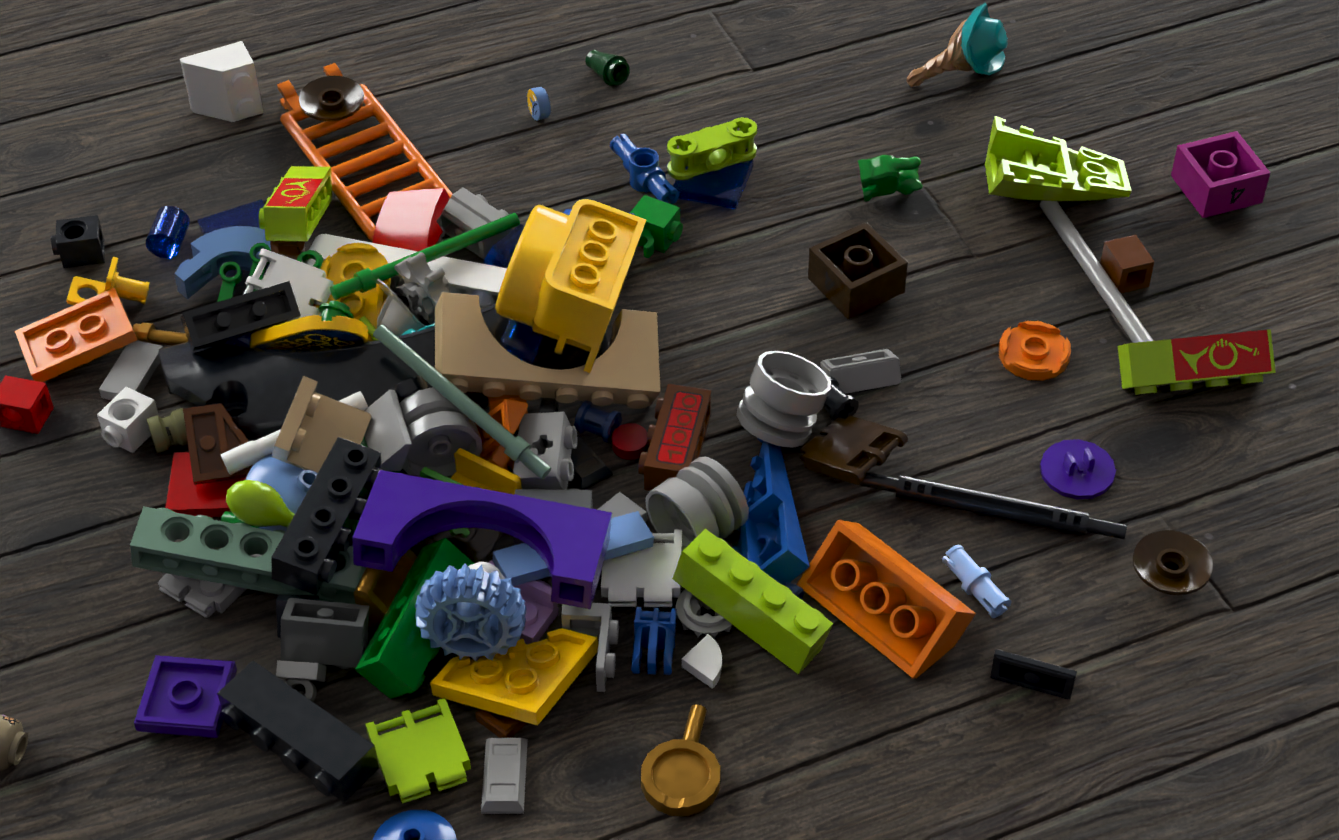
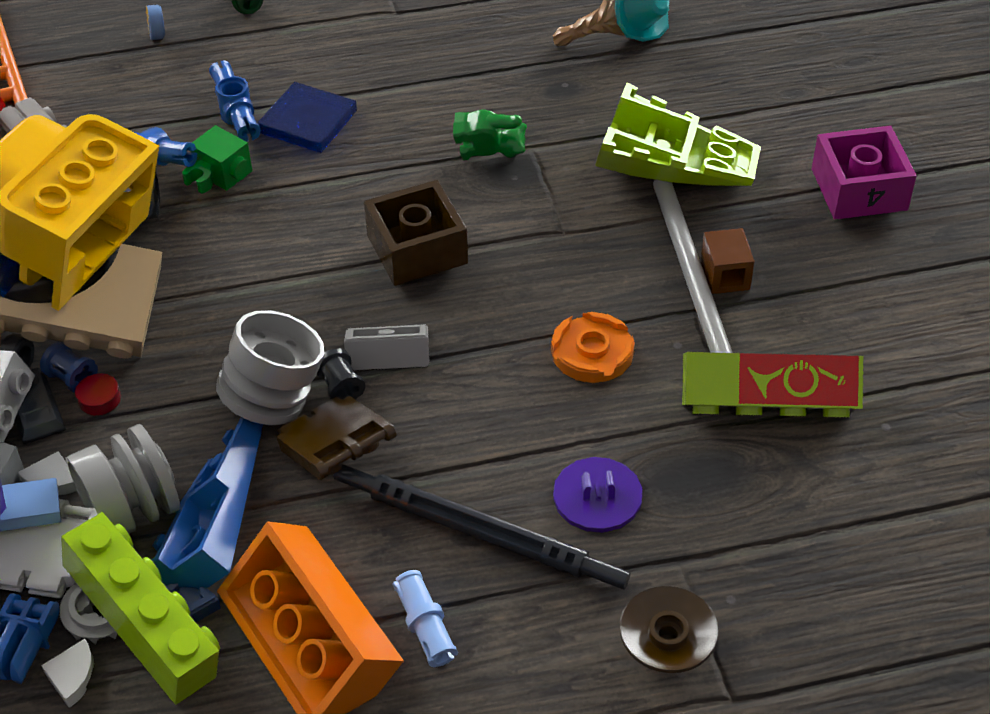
camera: 10 degrees right, 0 degrees up
reddish brown brick [638,384,711,491] -> none
lime piece [667,117,757,180] -> none

